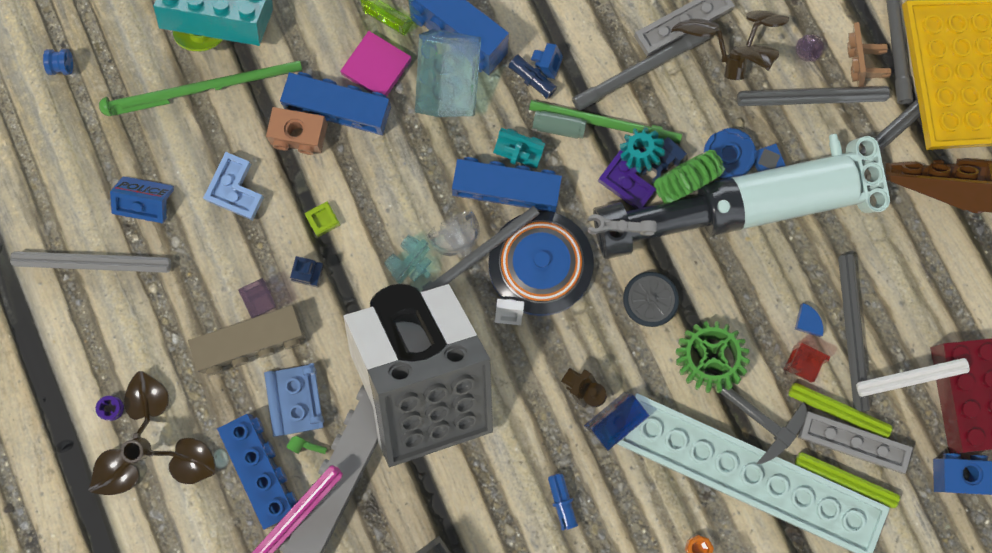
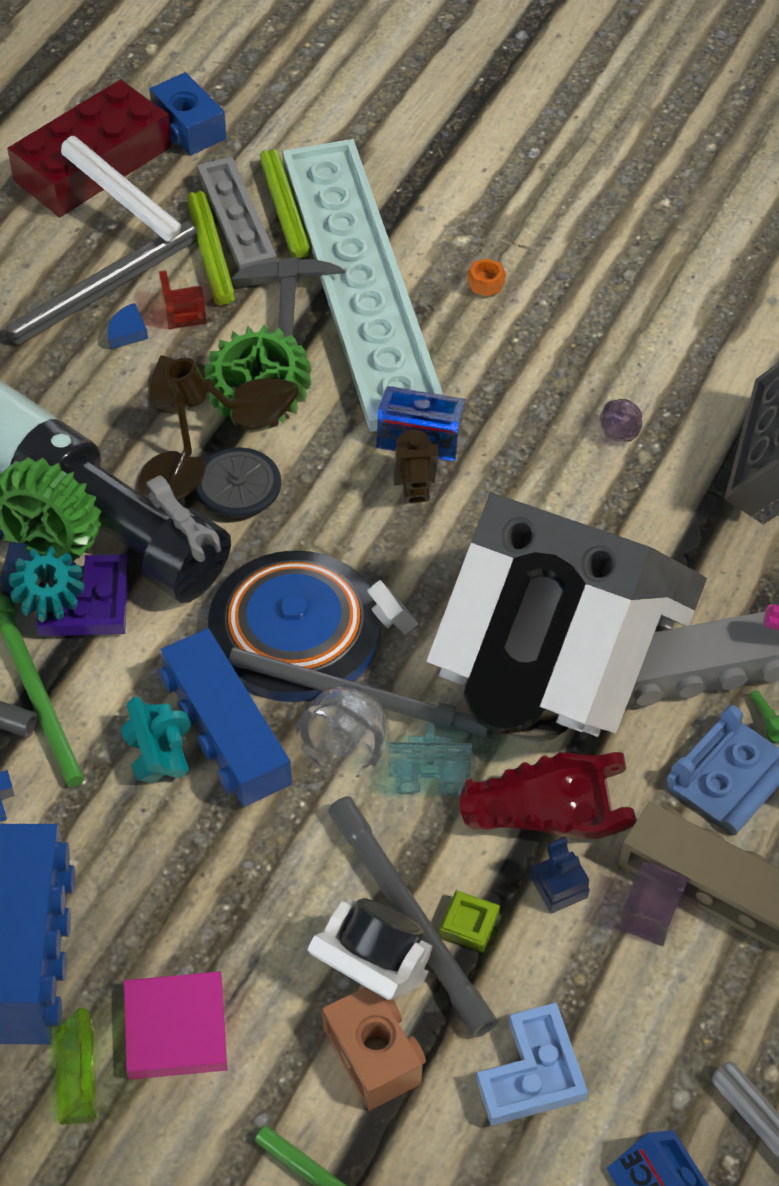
camera: 125 degrees left, 25 degrees down
blue brick [280,72,391,136] -> none
clear light blue slope [415,29,481,117] -> none
dark blue pin [508,54,557,100] -> none
sand green piece [532,110,587,139] -> none
blue axle [548,473,578,530] -> none
none -> dark brown plant [139,355,300,500]
none -> piece [307,898,432,1000]
none -> dark grey piece [328,796,498,1038]
none -> dark red animal [459,752,637,839]
none -> piece [600,399,642,442]

